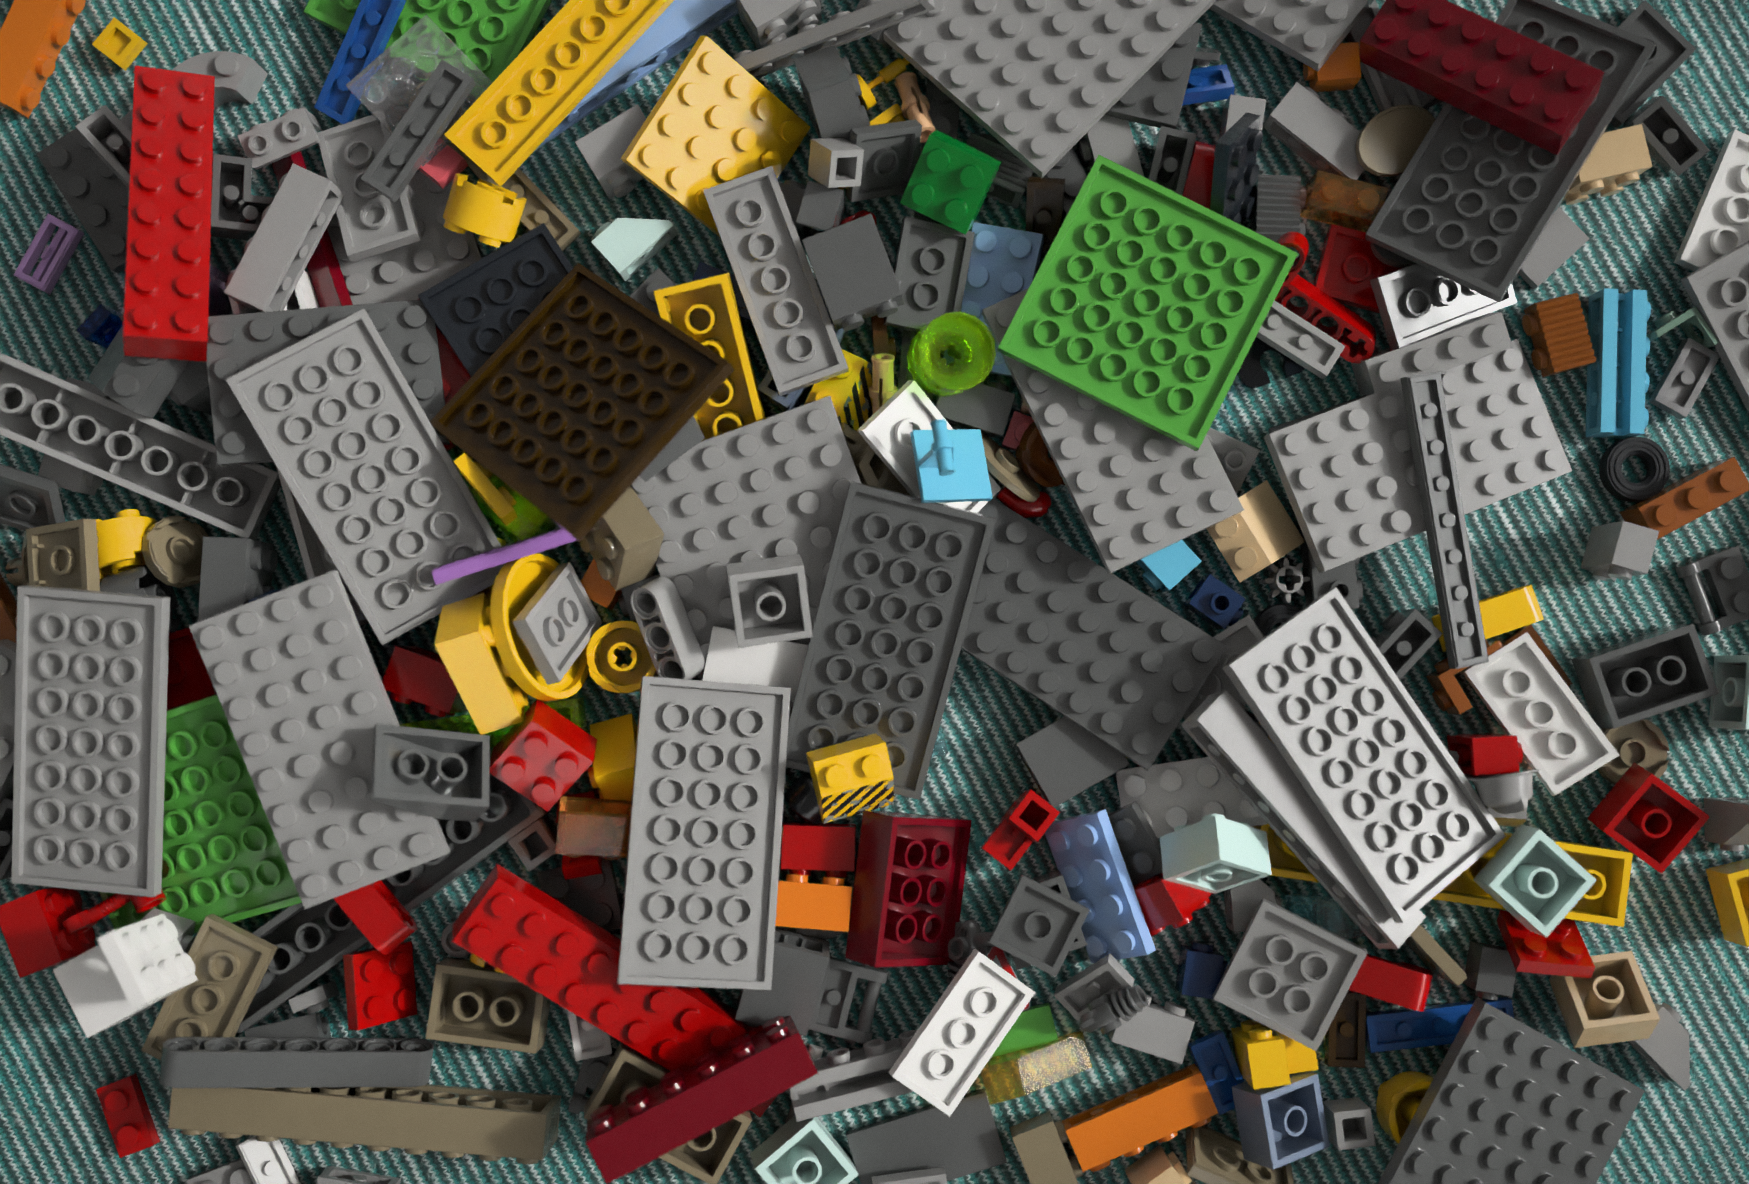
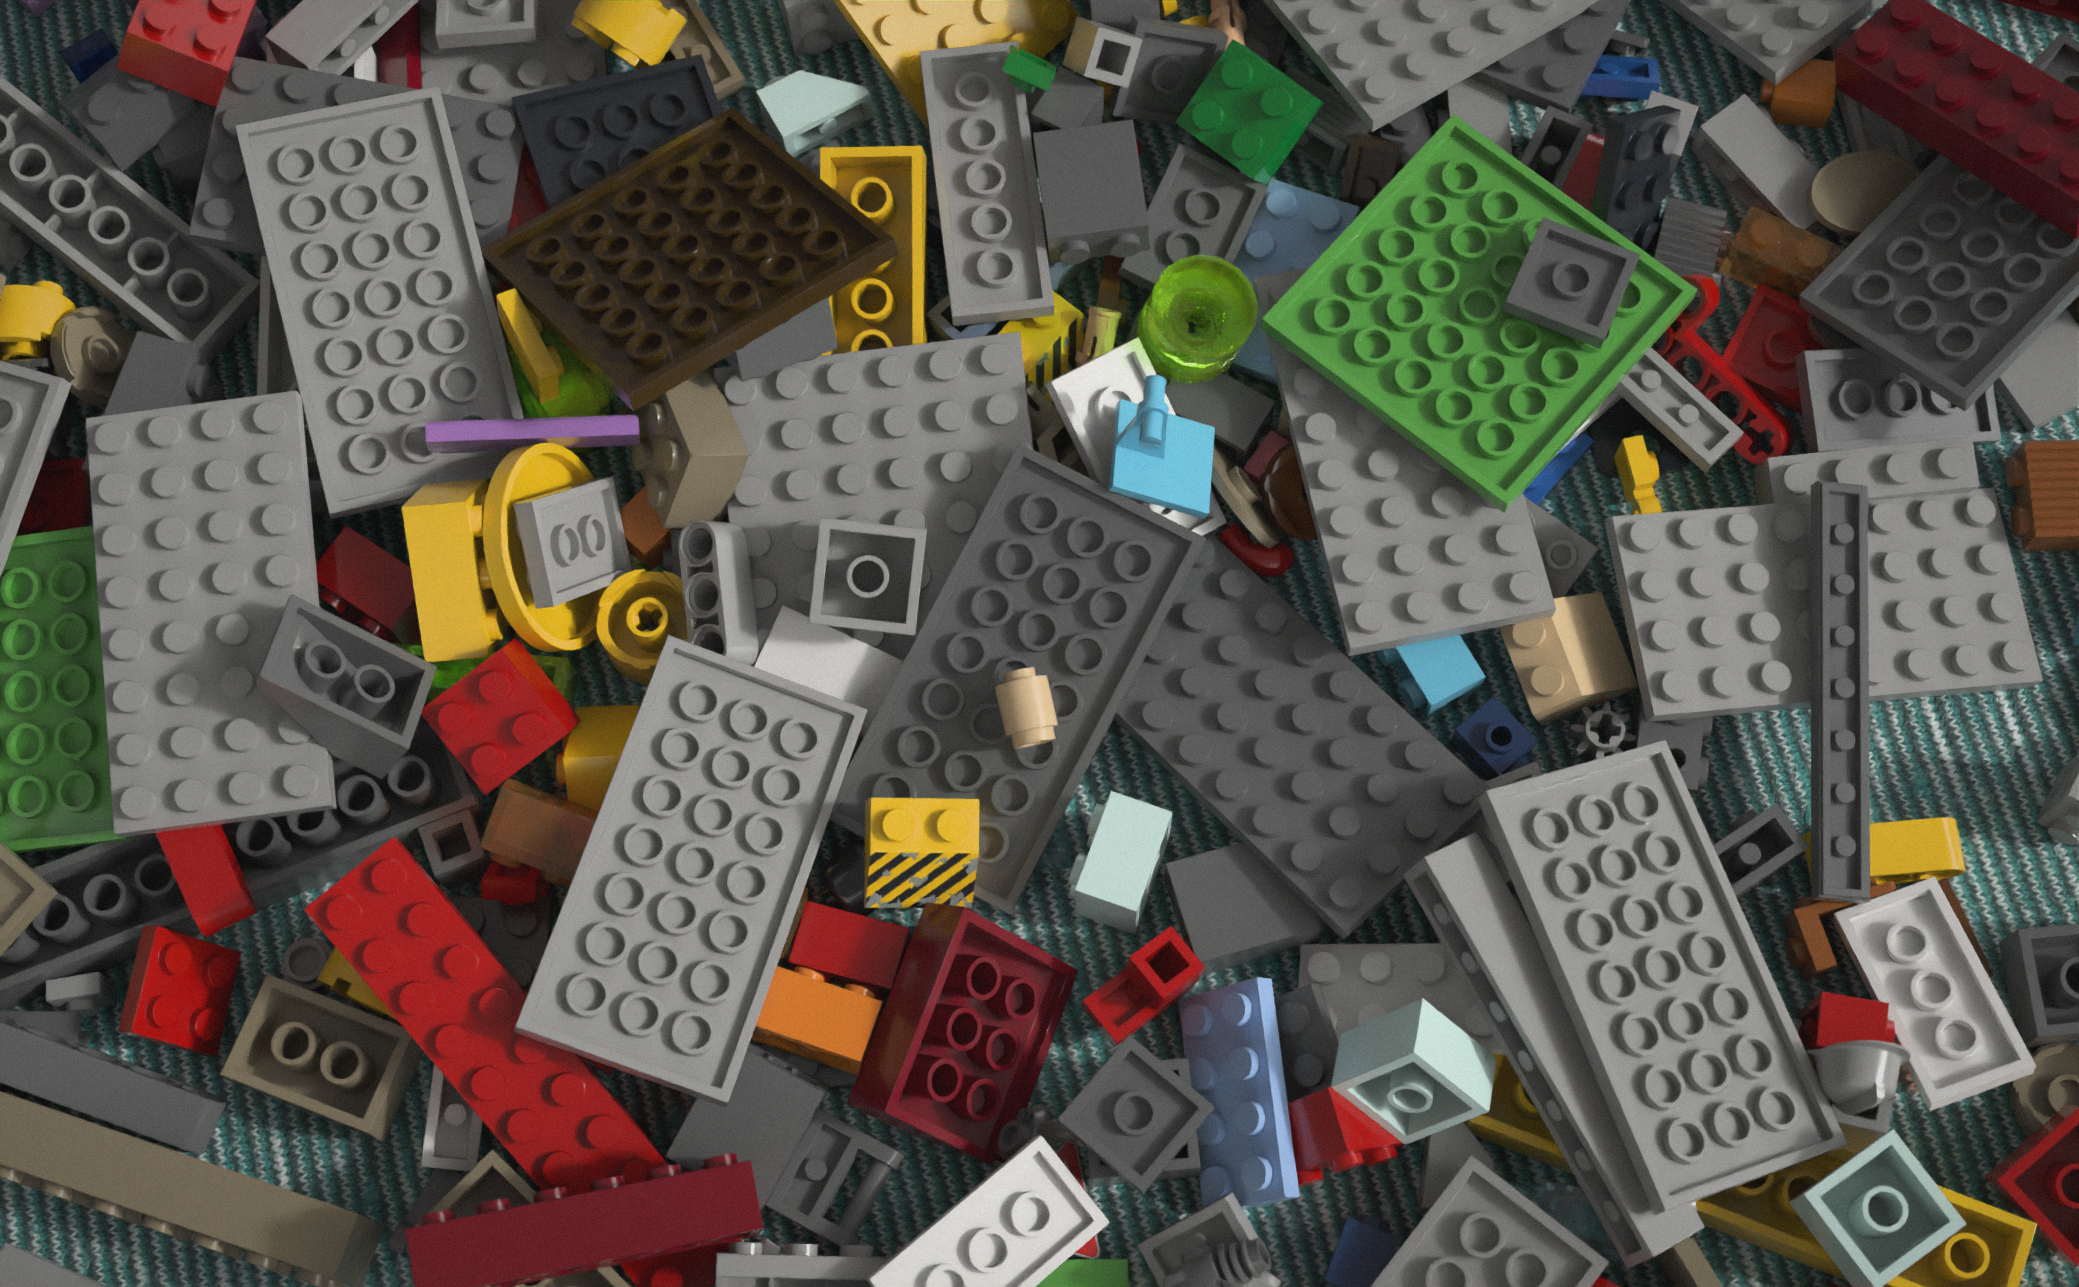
camera: 10 degrees right, 15 degrees down
none -> tan brick [995,667,1058,749]
none -> green plate [1002,44,1056,93]
none -> light aqua brick [1069,791,1172,934]
none -> dark grey plate [1503,217,1640,349]
none -> yellow plate [1614,435,1662,515]

